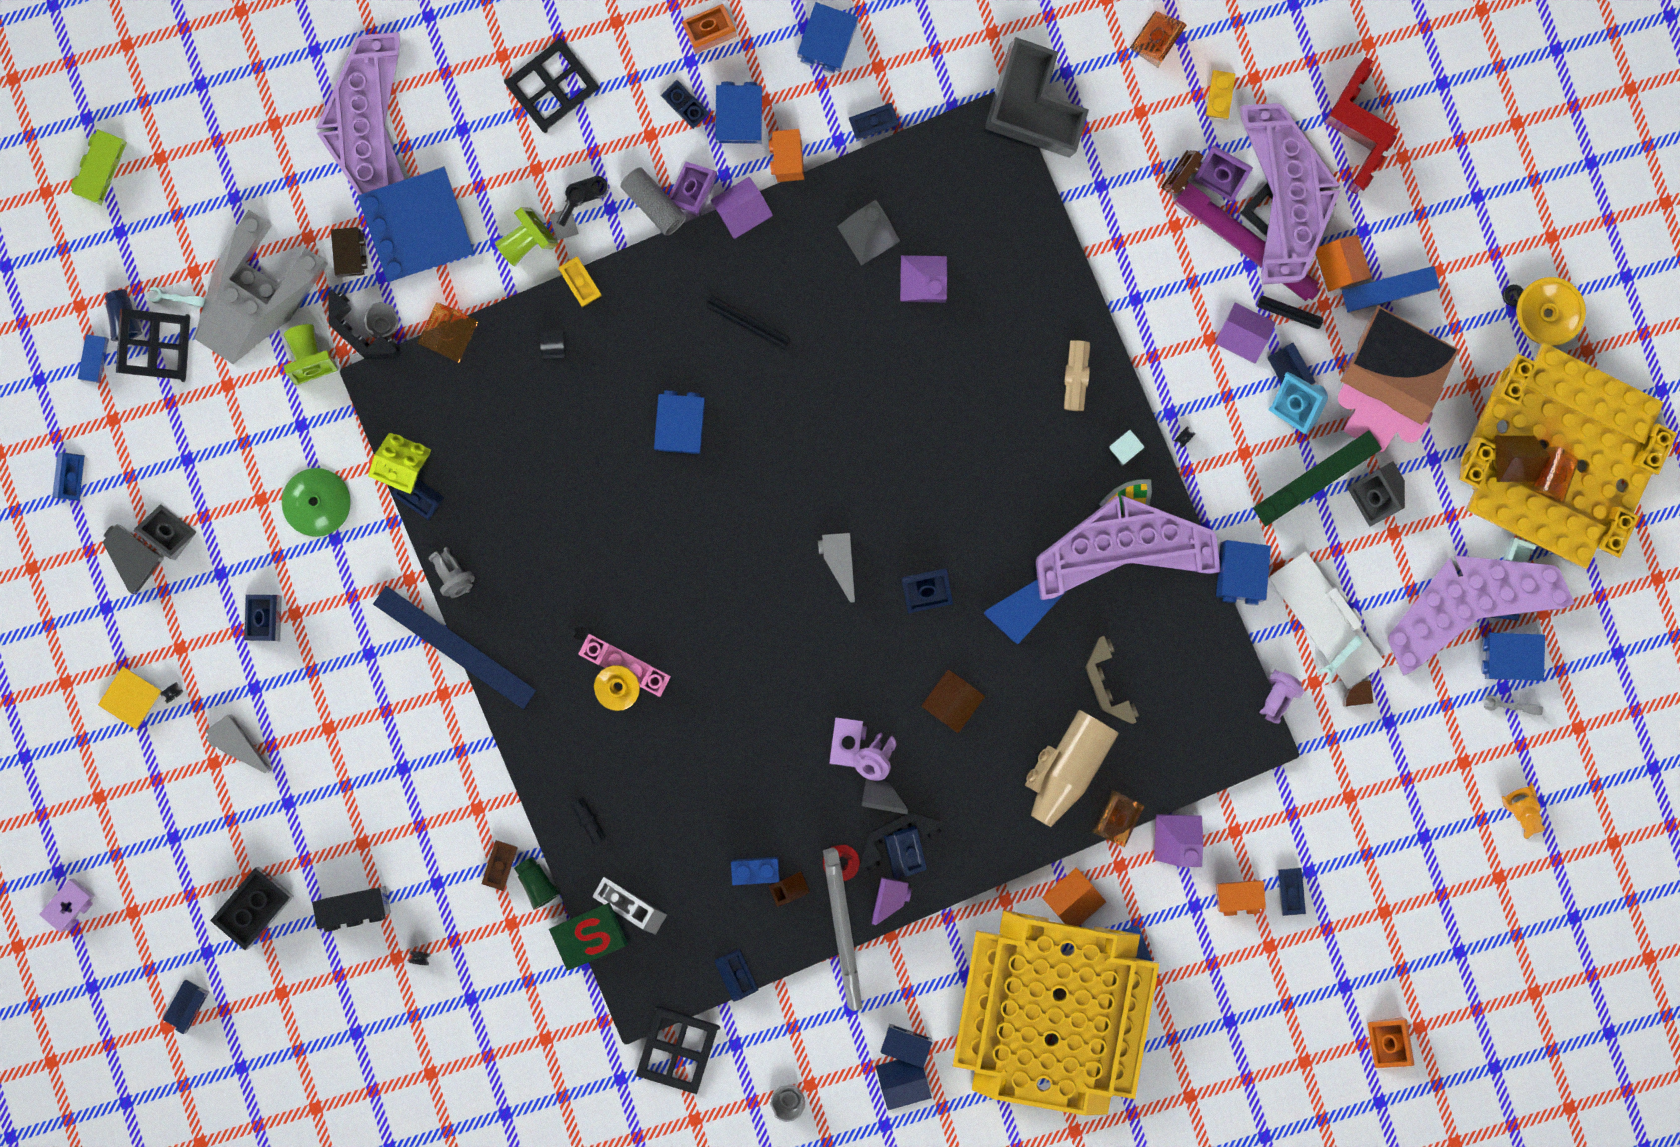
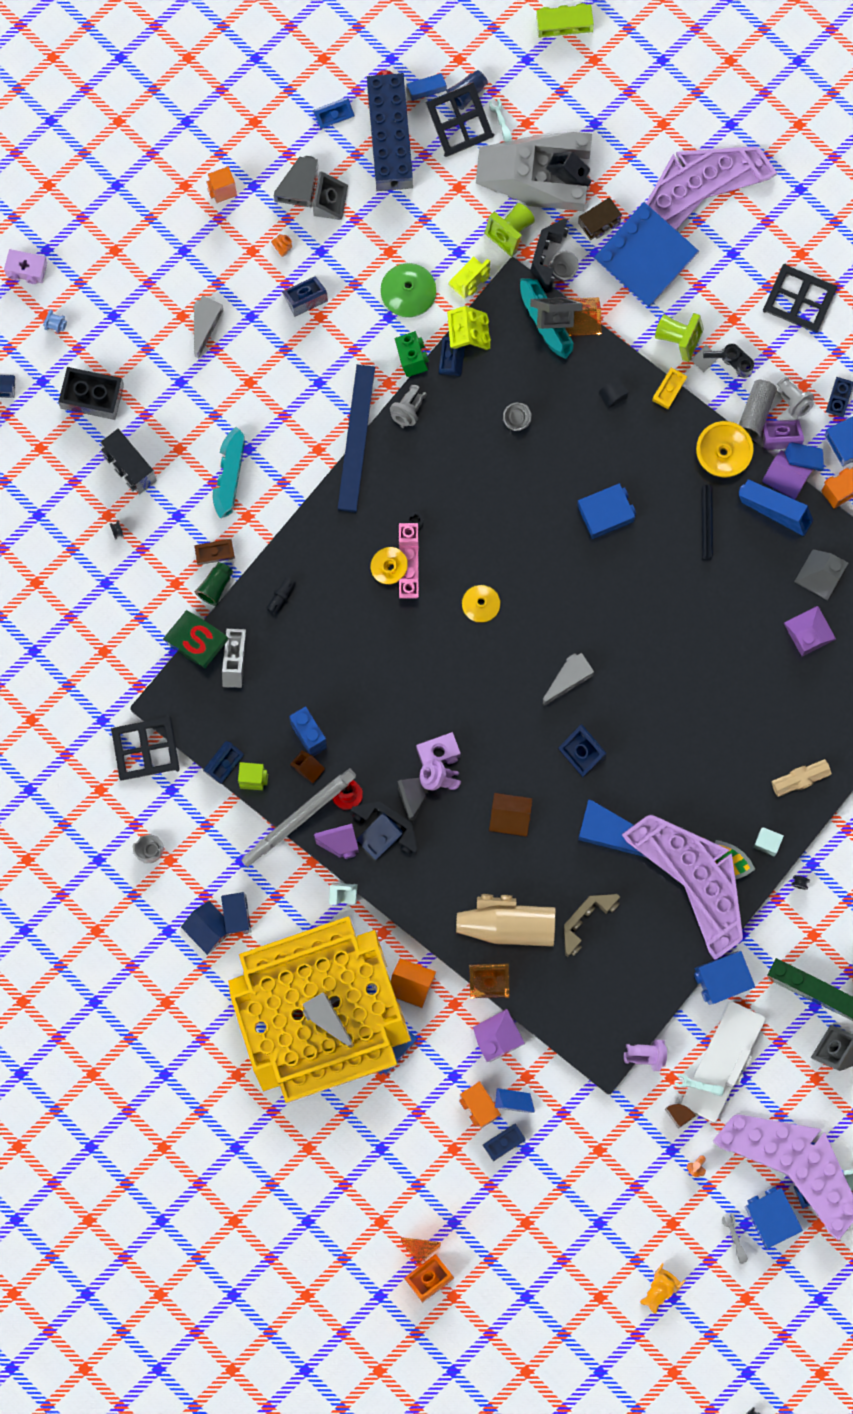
camera: 60 degrees right, 10 degrees down
yellow tile [98,666,162,730] -> none
black bush [160,682,184,704] -> none
none -> medium blue brick [43,309,67,333]
none -> orange brick [206,166,237,203]
none -> teal brick [212,427,245,518]
none -> lime piece [238,762,268,790]
none -> orange plate [271,234,292,257]
none -> light grey slope [303,993,354,1048]
none -> light aqua panel [329,883,357,905]
none -> dark blue piece [367,70,413,192]
none -> green brick [394,331,429,377]
none -> clear orange slope [401,1237,441,1266]
none -> neon yellow bracket [448,256,491,299]
none -> yellow dish [462,585,500,623]
none -> blue slope [495,1088,535,1113]
none -> light grey hair [503,402,532,431]
none -> teal brick [520,278,574,358]
none -> dark grey bracket [530,297,582,329]
none -> black torso [545,151,592,187]
none -> orange plate [686,1155,706,1177]
none -> yellow dish [696,421,753,477]
none -> blue slope [739,480,813,536]
none -> light grey piece [776,377,814,420]
none -> blue slope [784,442,824,471]

